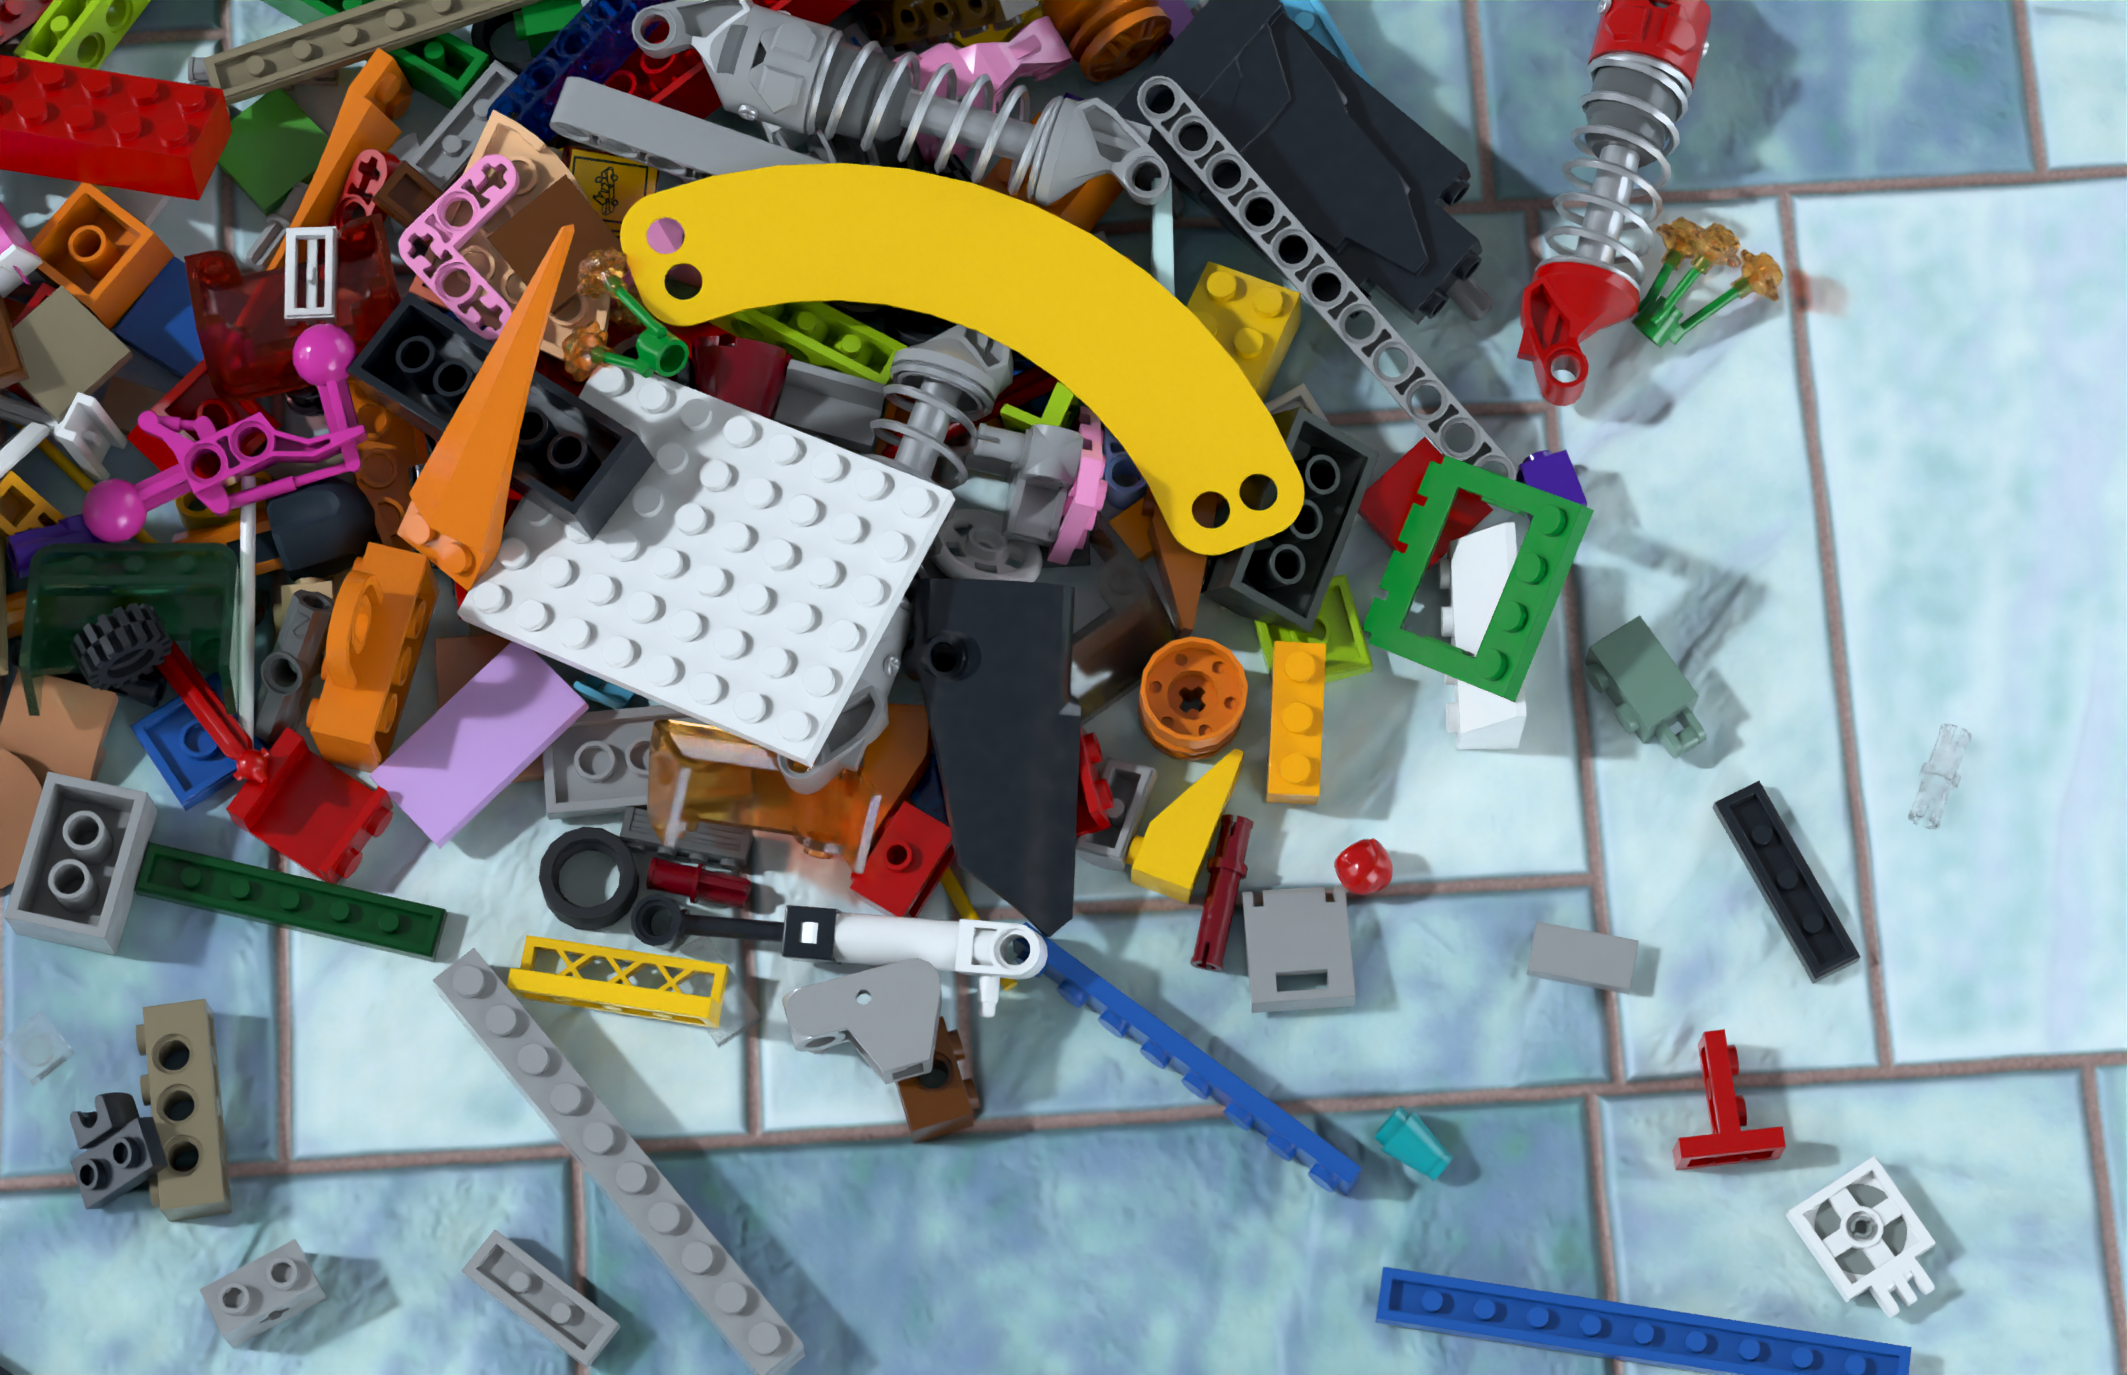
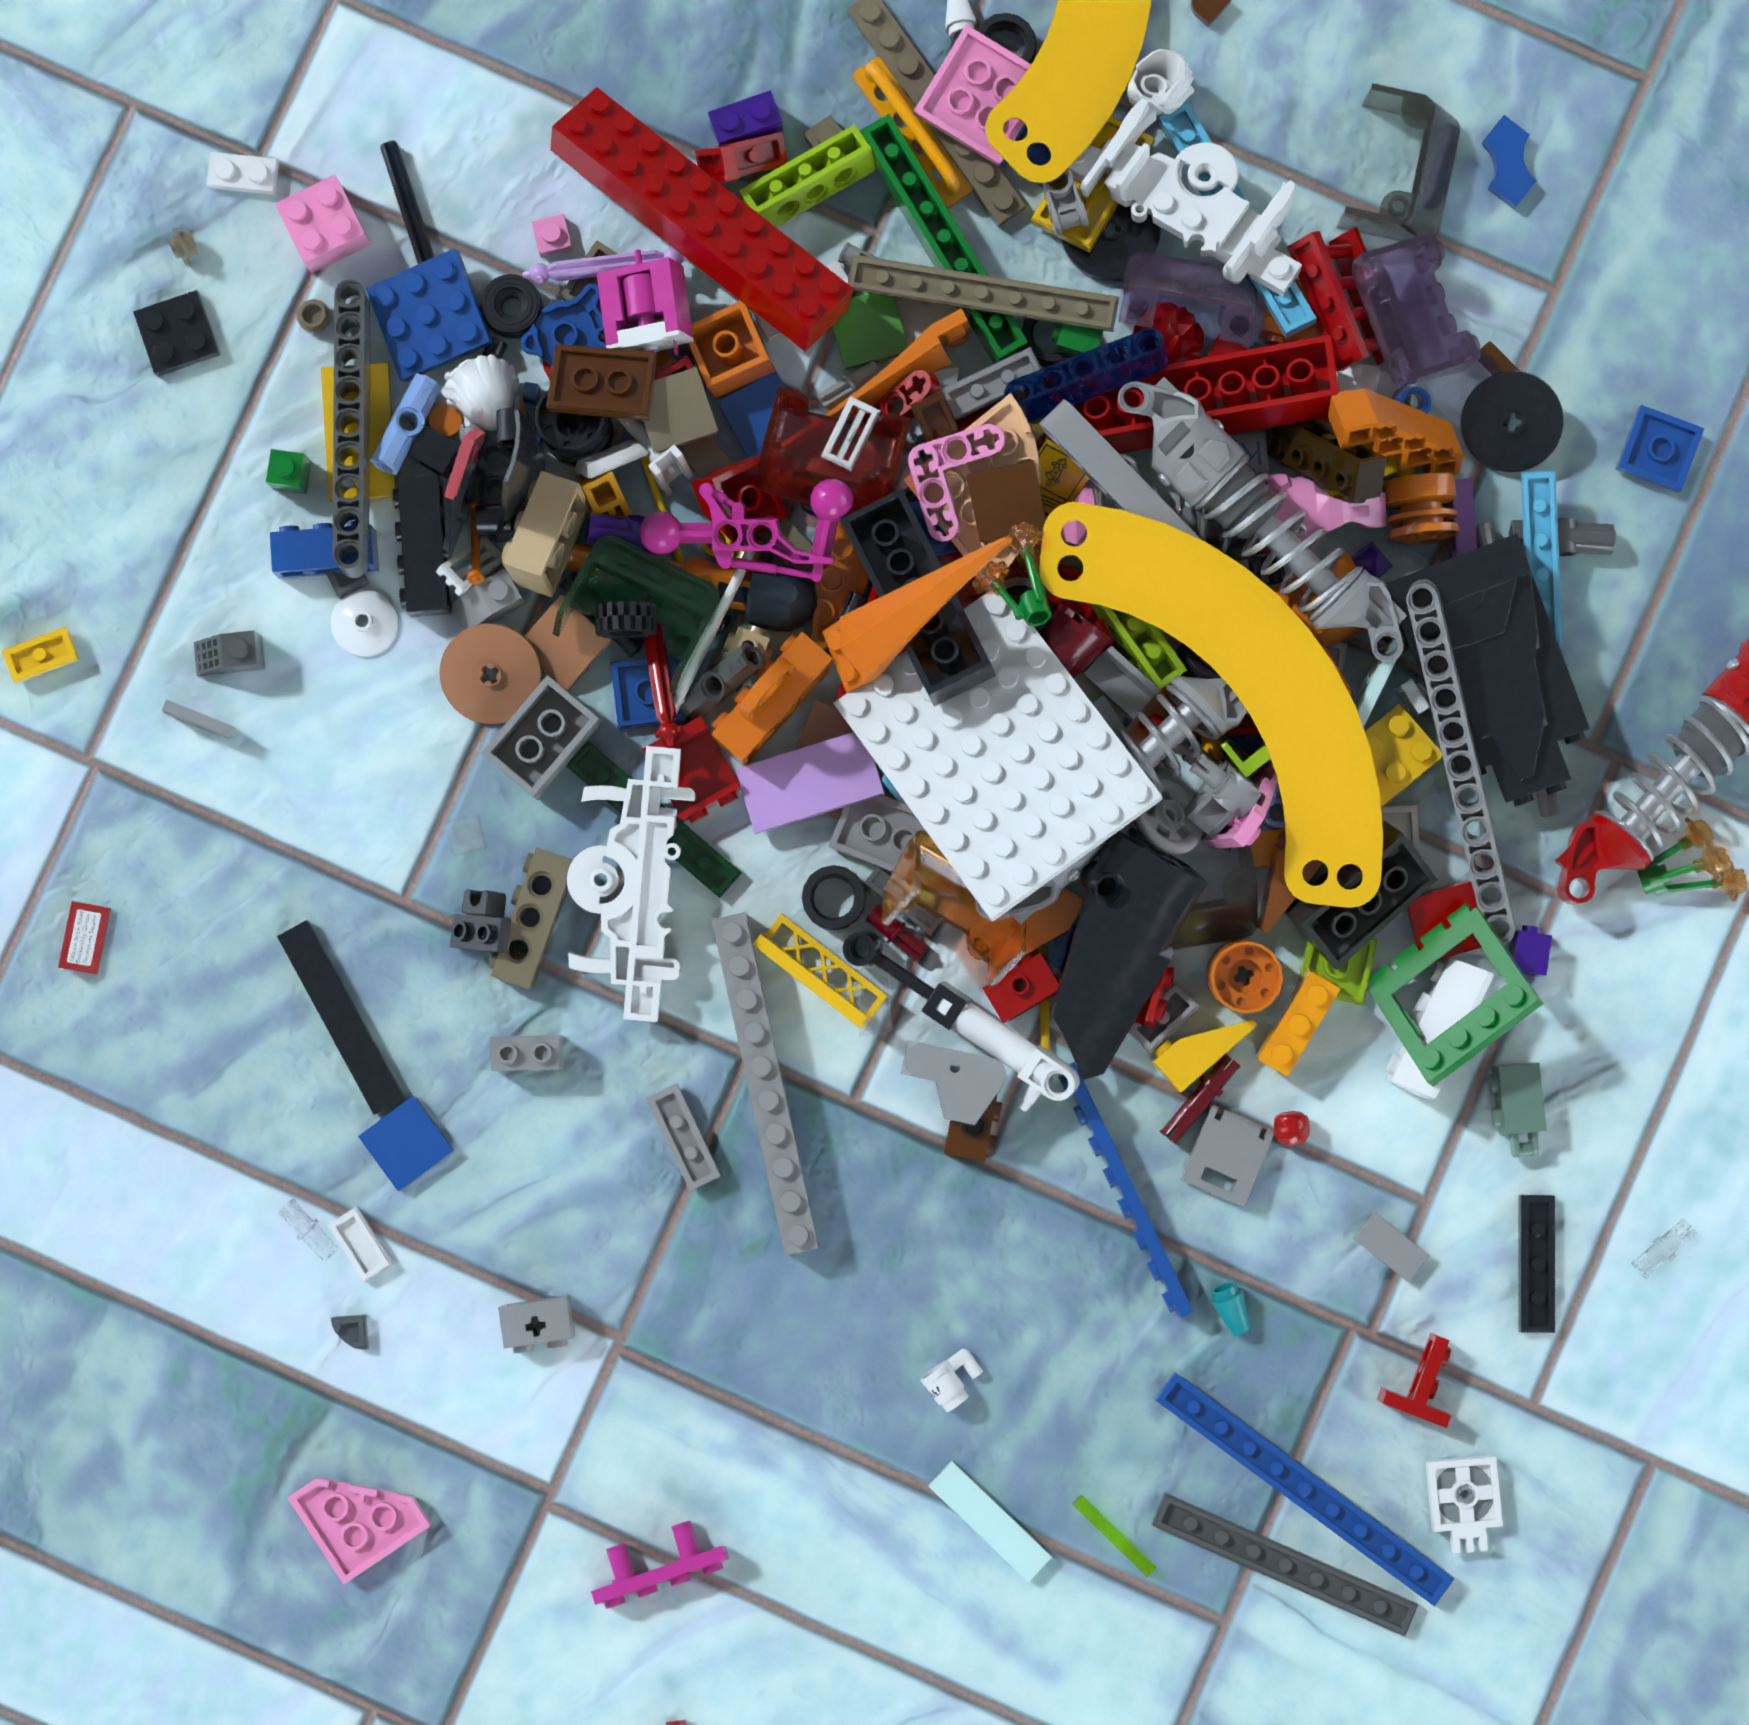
camera: 25 degrees right, 15 degrees up
none -> white piece [567,746,696,1022]
none -> white plate [1395,679,1430,718]

